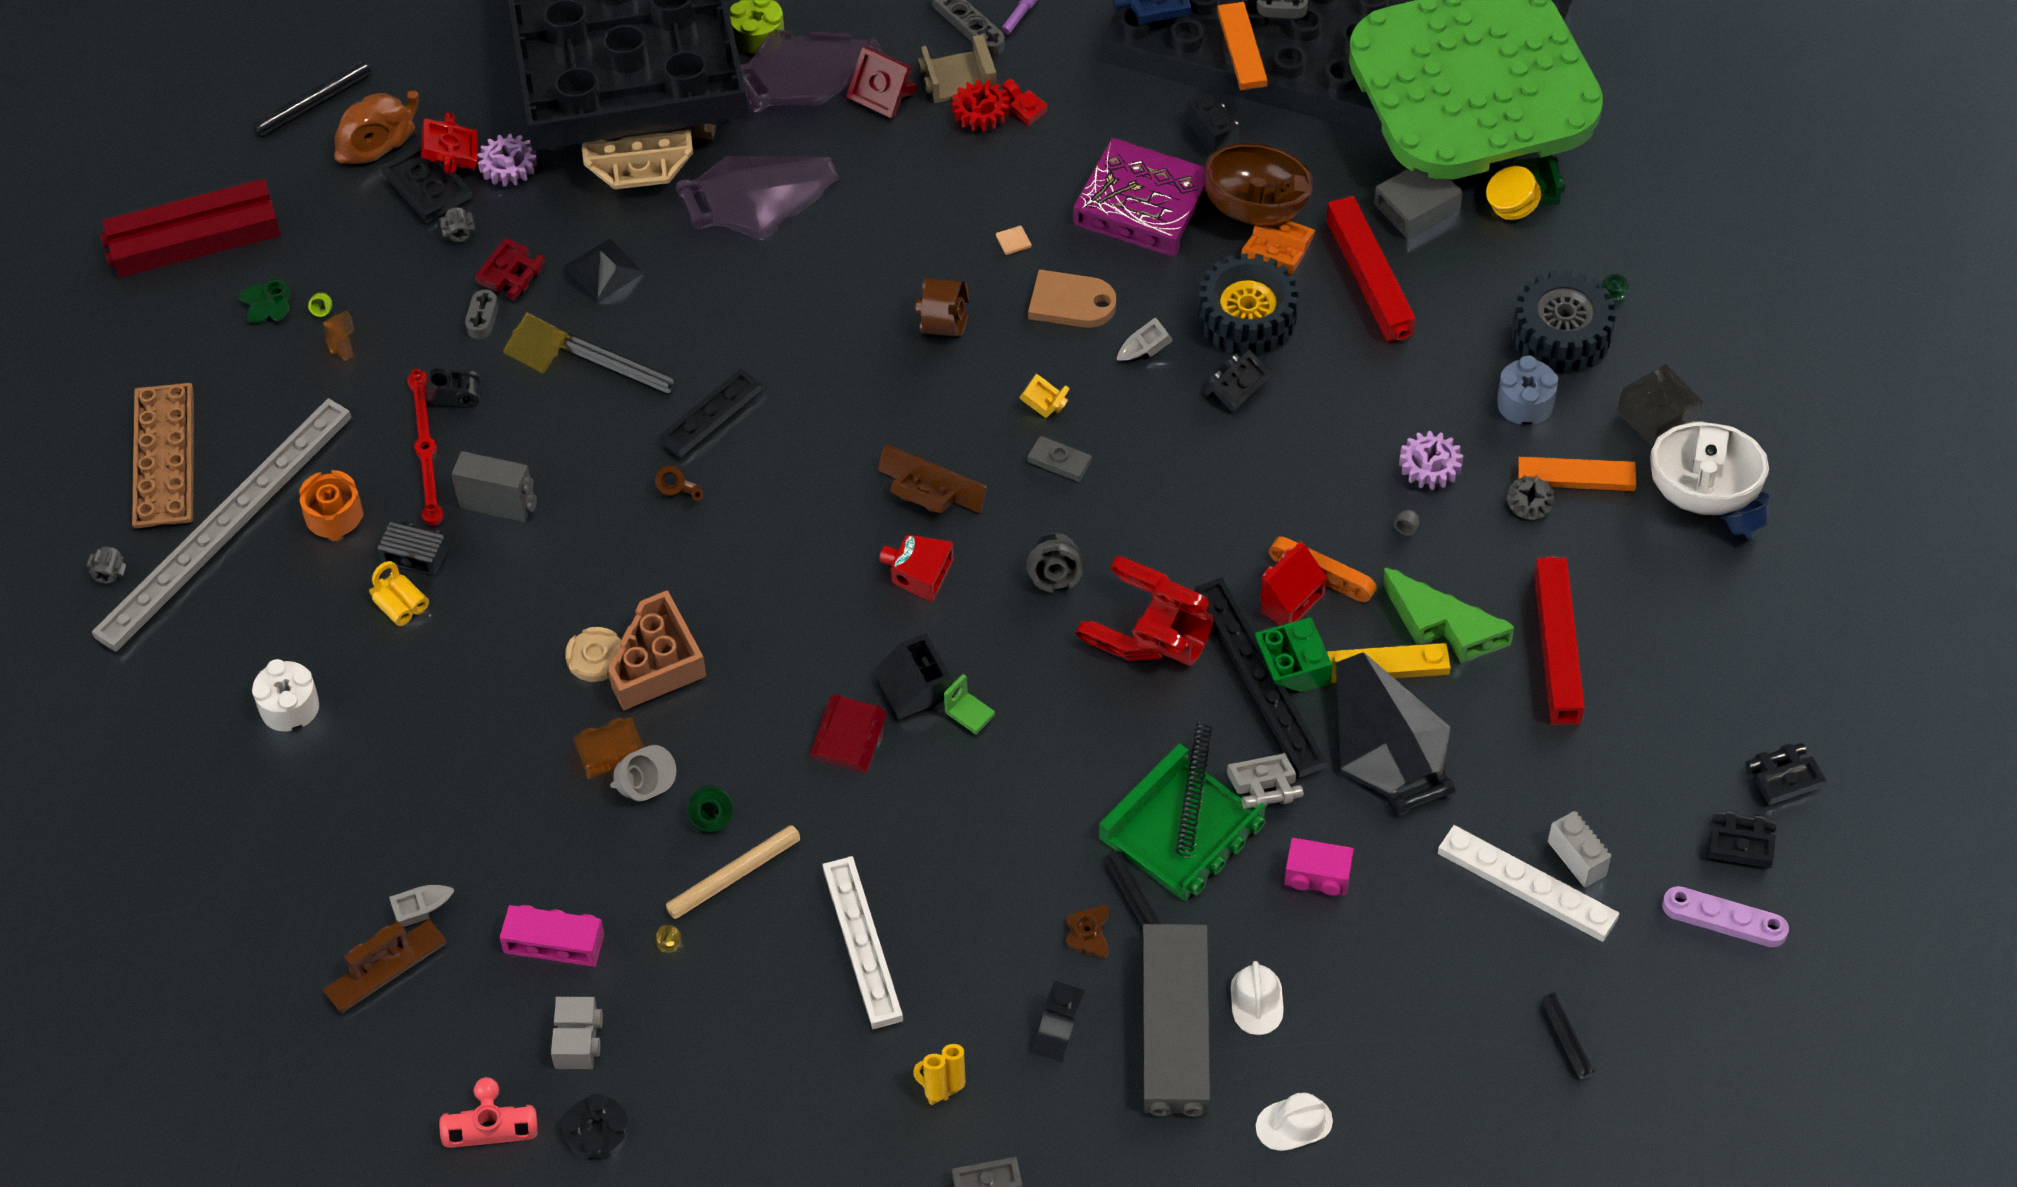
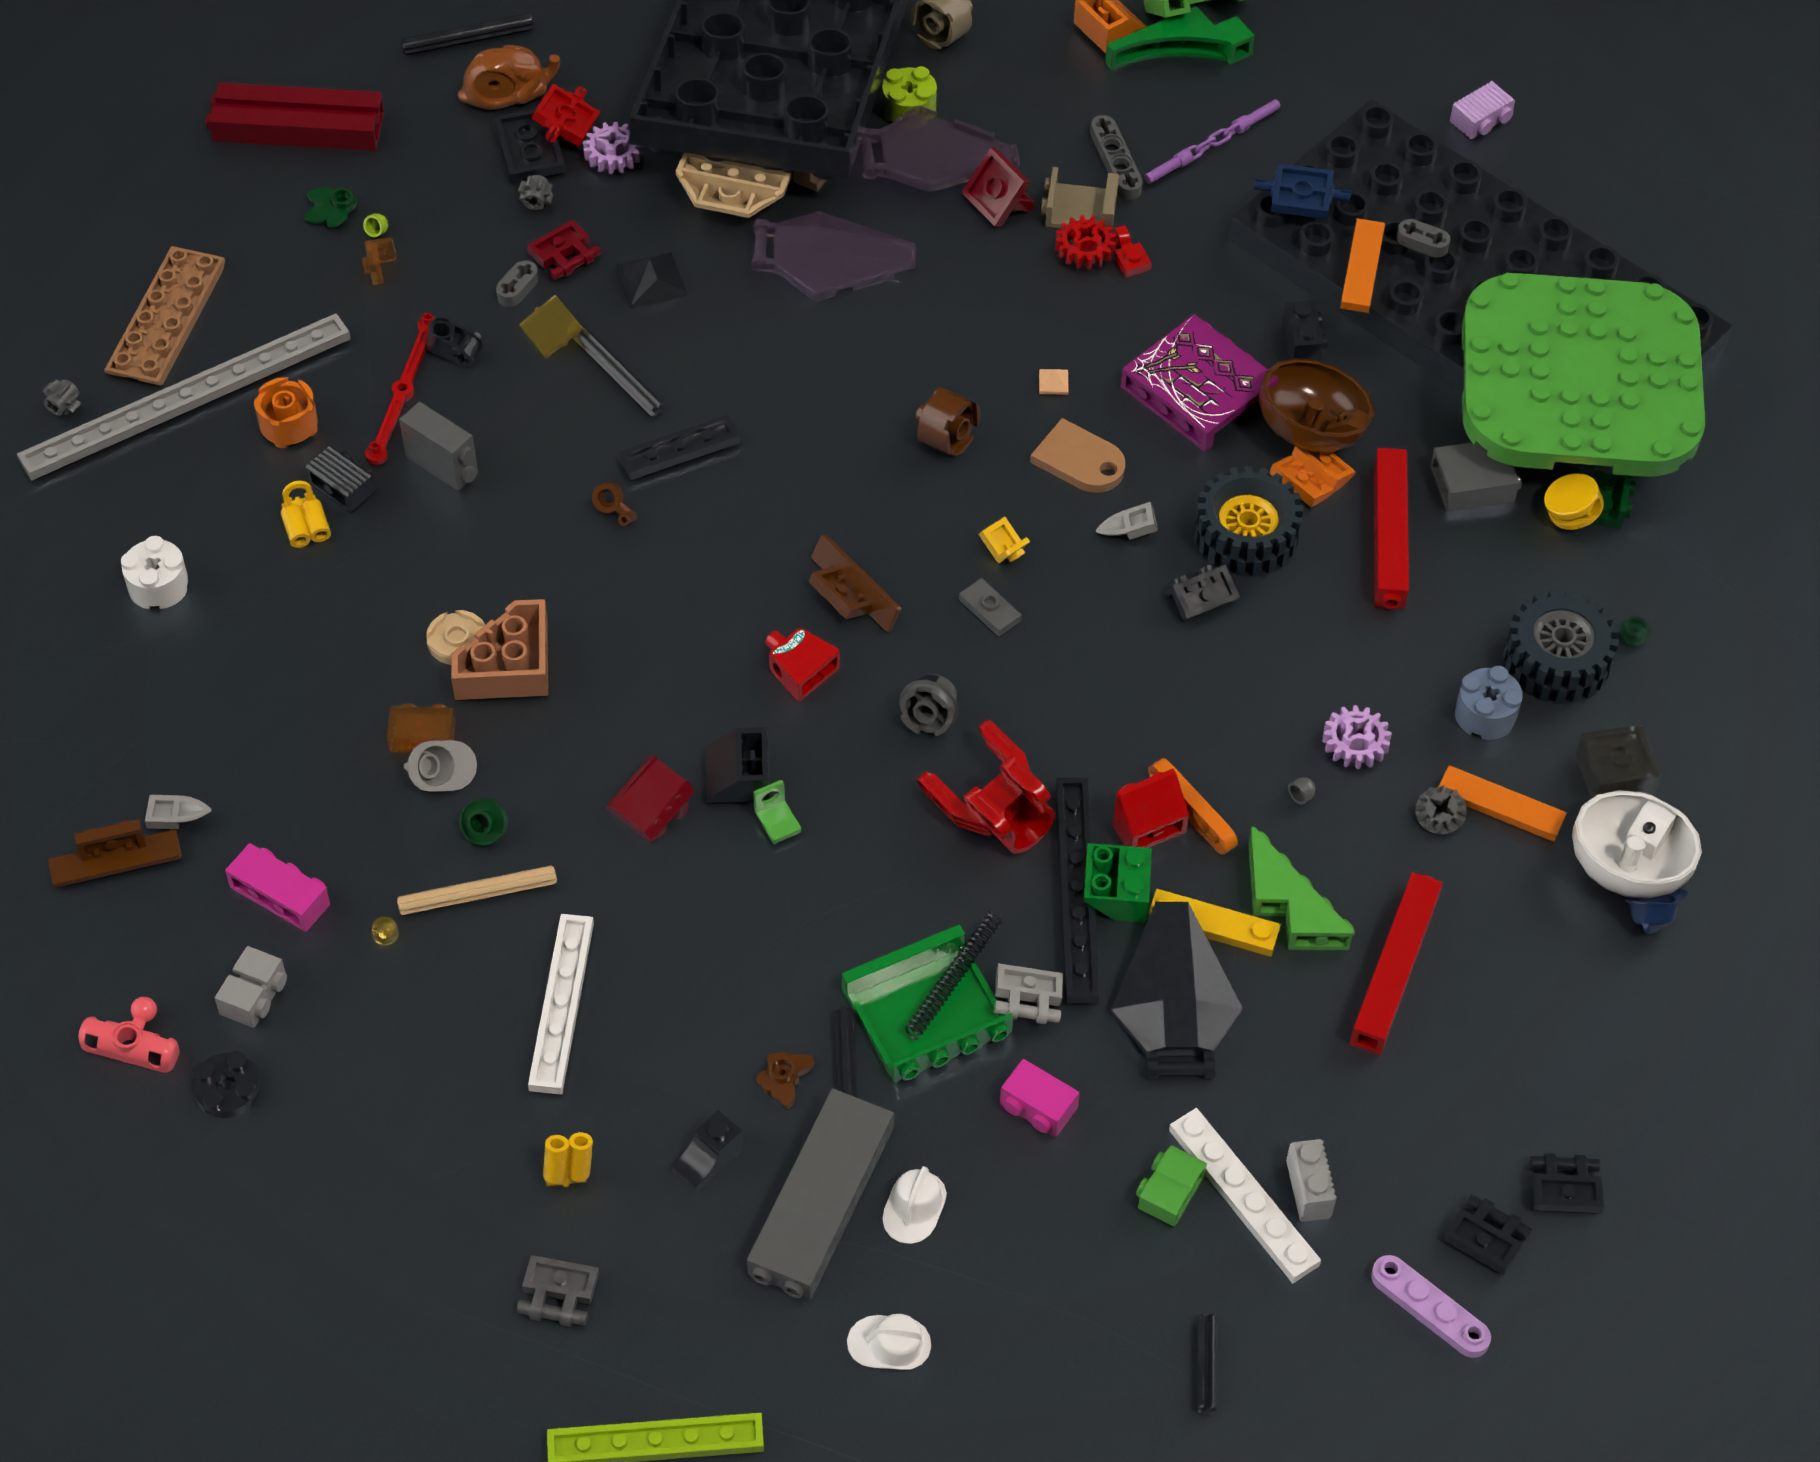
camera: 20 degrees right, 0 degrees up
none -> bright green brick [1136,1145,1207,1227]

